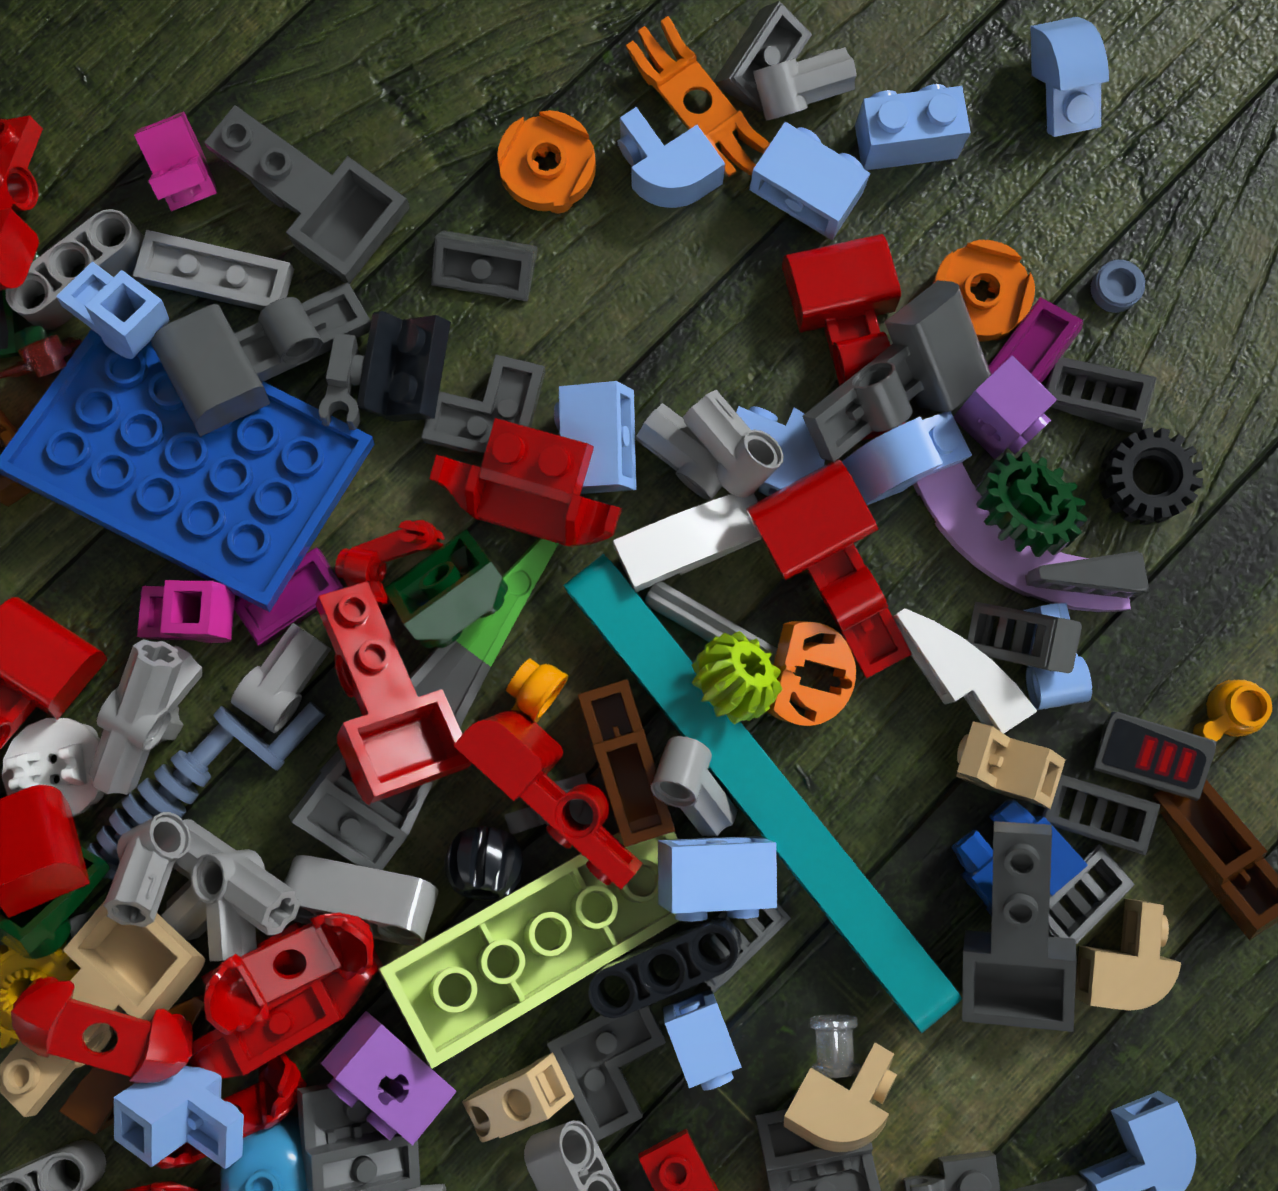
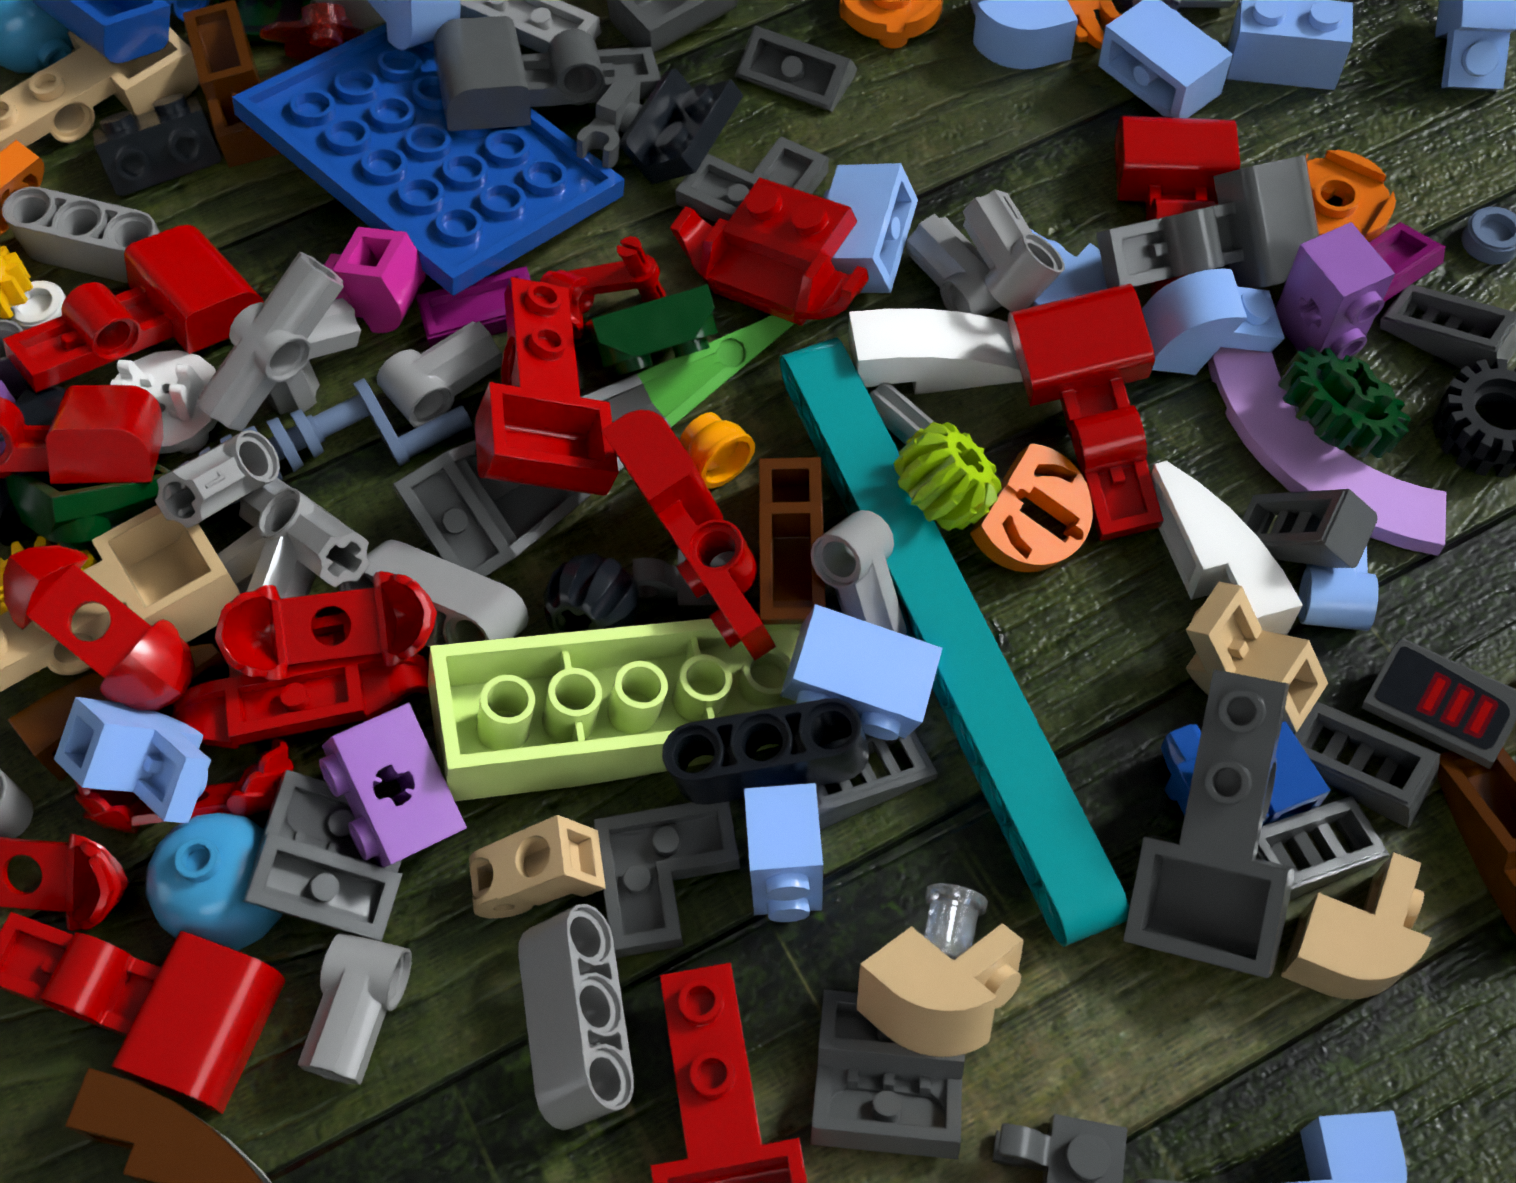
camera: 20 degrees right, 20 degrees down
dark grey slope [1025,551,1149,598] -> none

